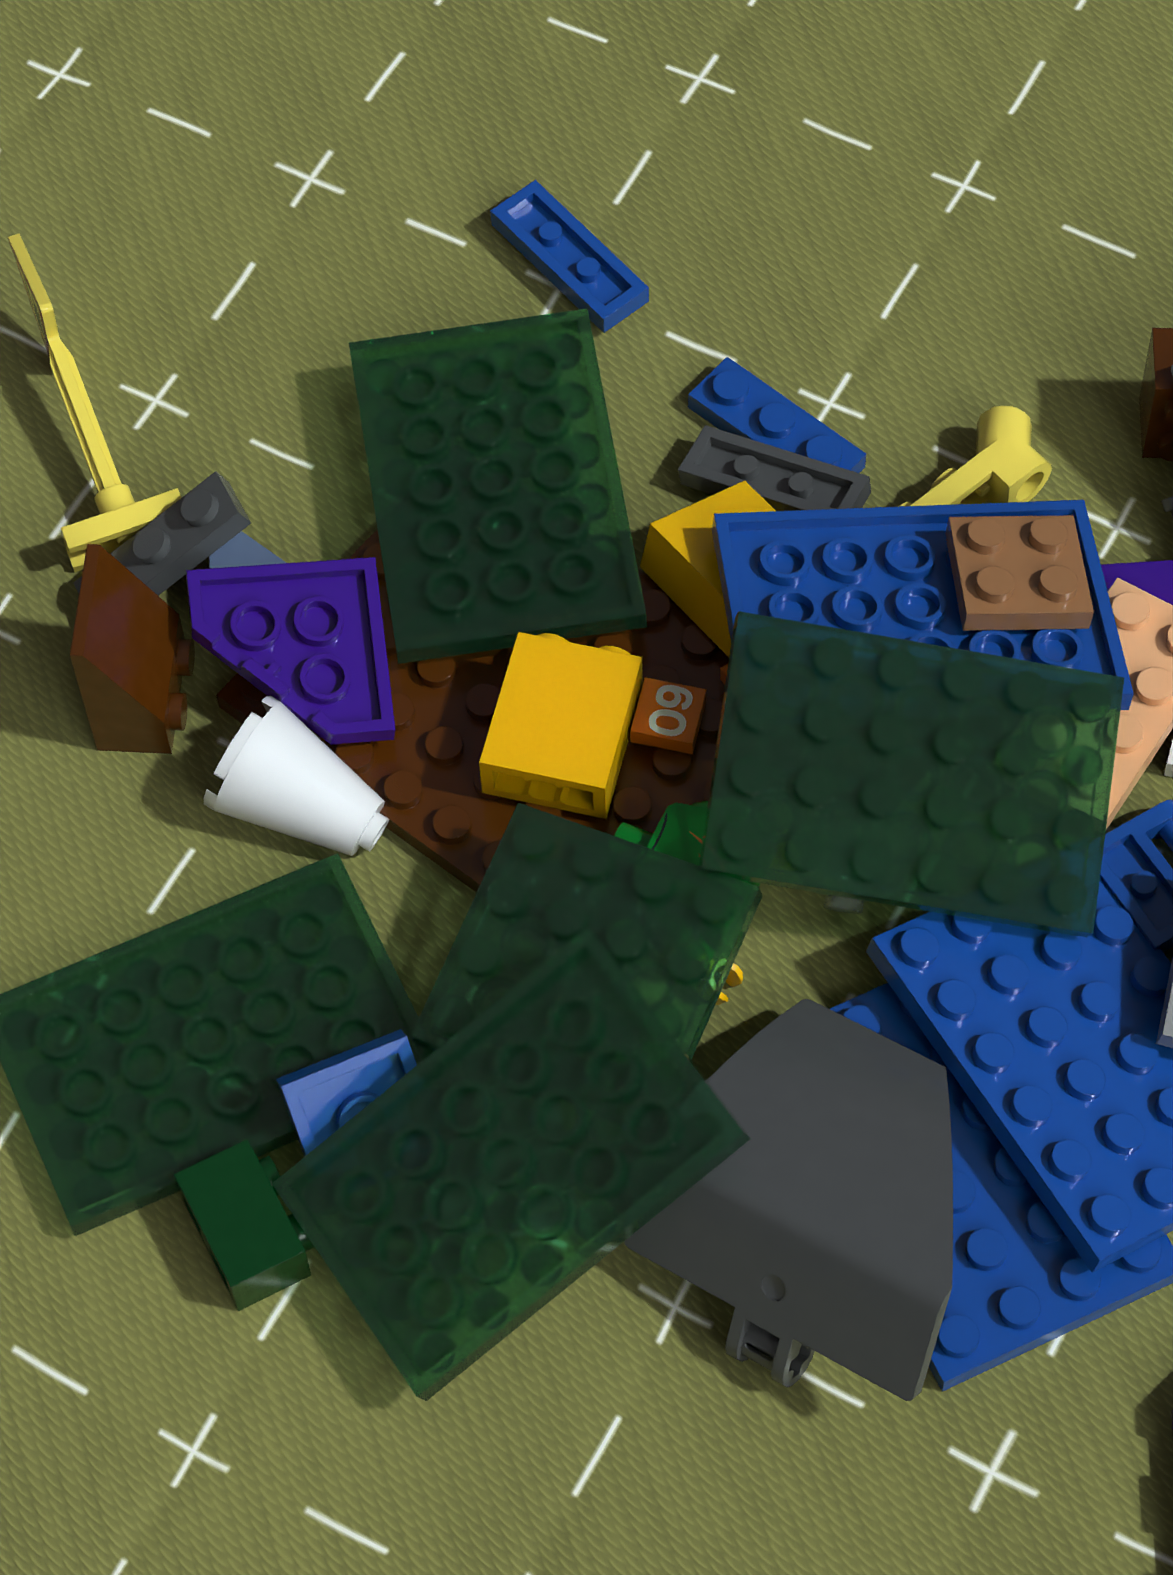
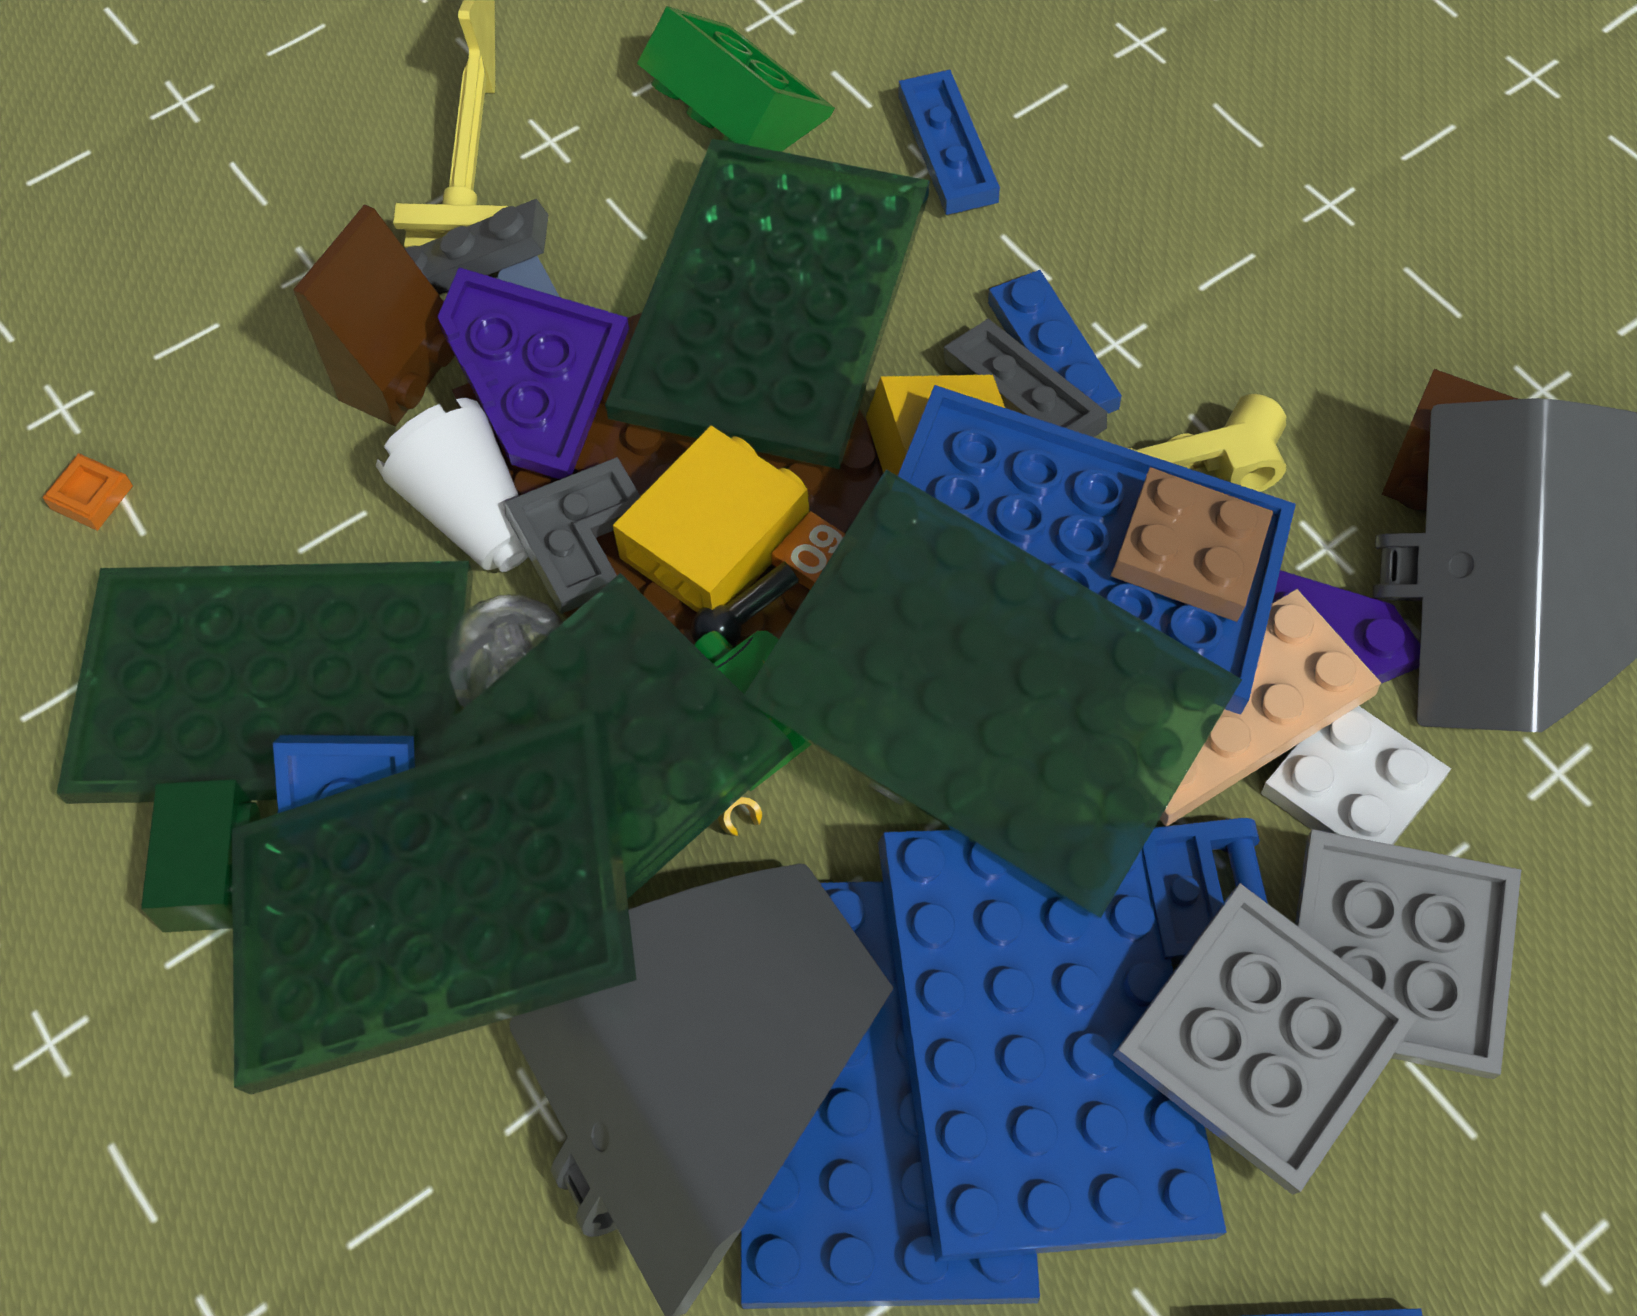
camera: 25 degrees right, 0 degrees up
none -> clear cylinder [446,594,578,724]
none -> dark grey plate [505,457,641,614]
none -> green slope [637,6,835,158]
none -> black bar [691,561,800,647]

